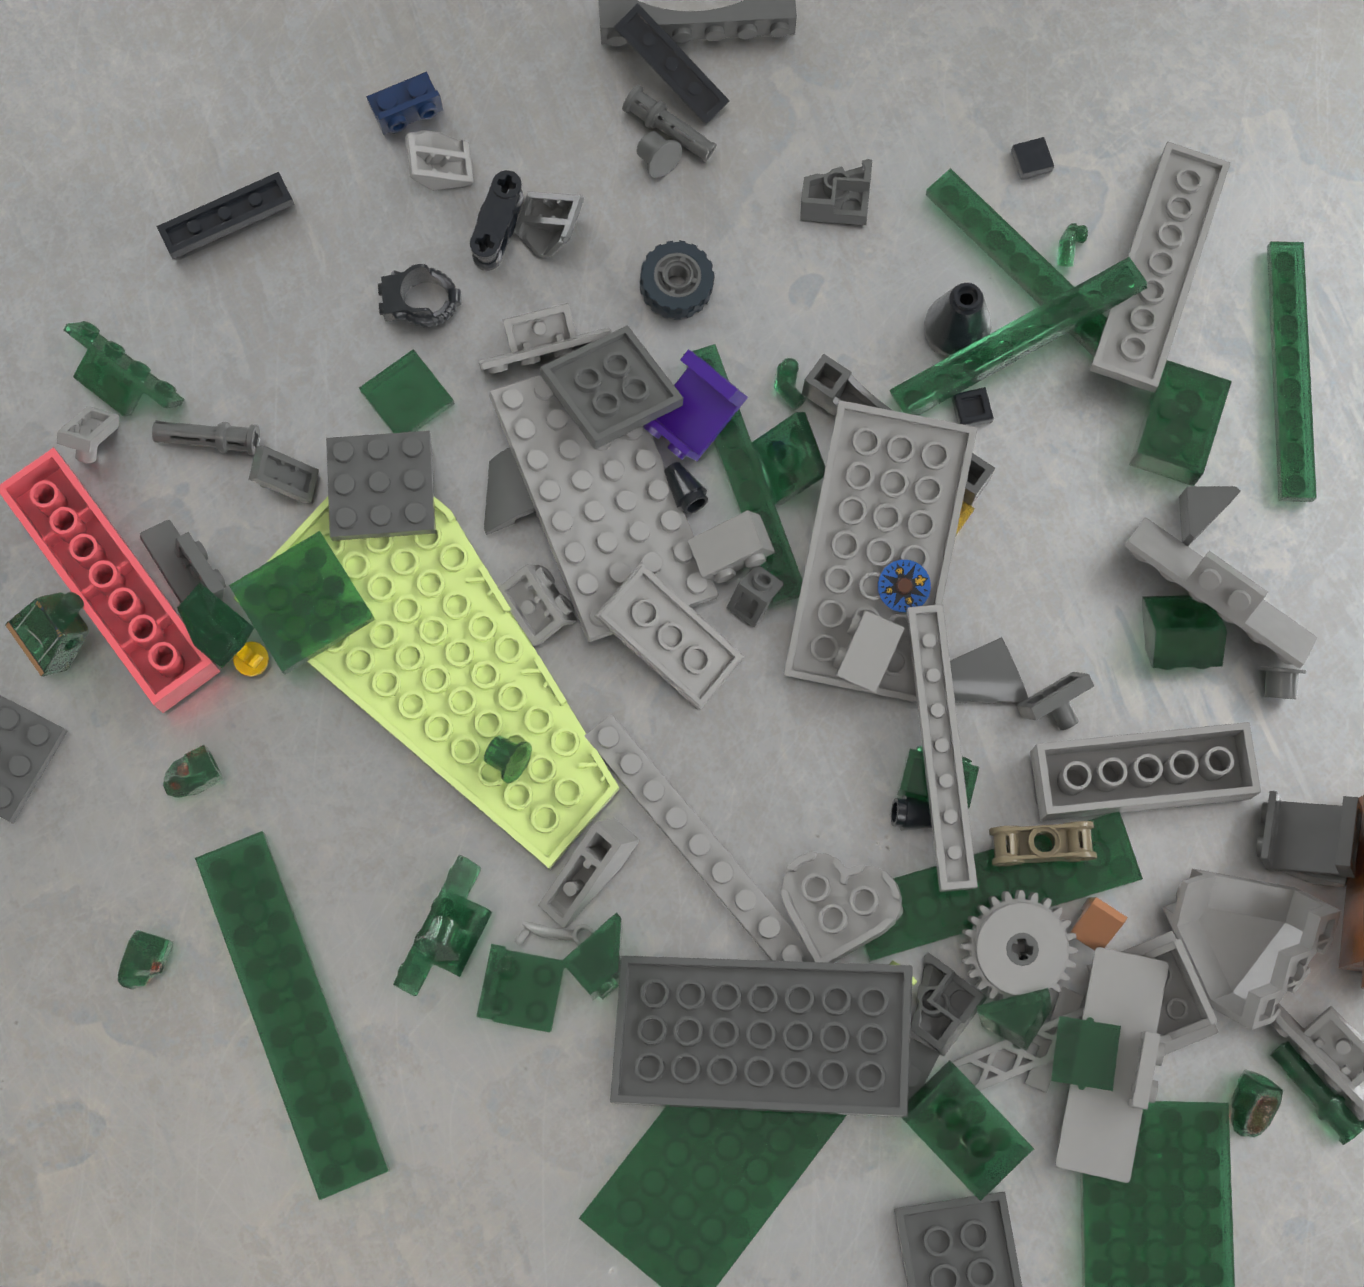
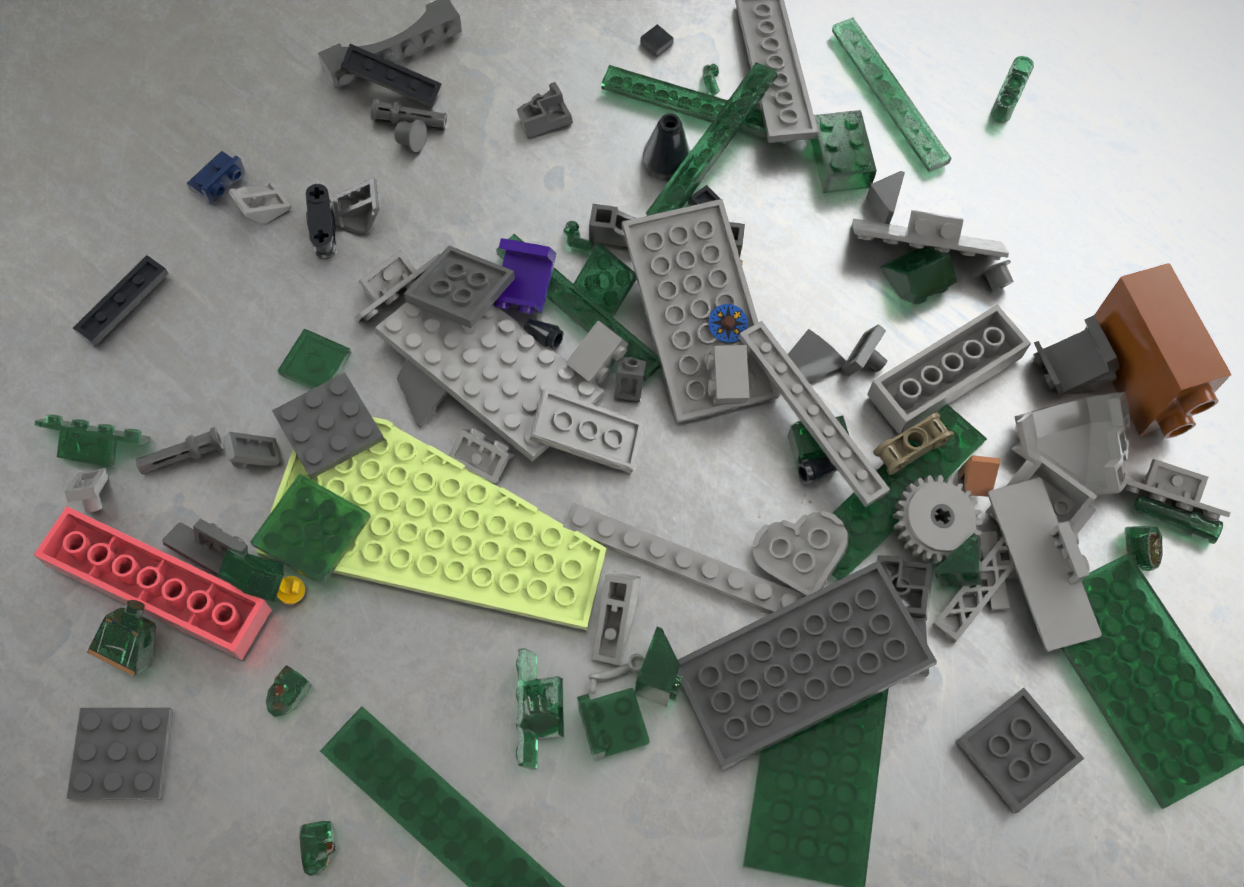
camera: 30 degrees left, 10 degrees down
black piece [378,264,462,327] -> none
clear green piece [484,735,532,784] -> none
black wheel [639,240,715,320] -> none
clear green brick [901,1060,1034,1201] -> none
clear green piece [1051,1016,1121,1091] -> none

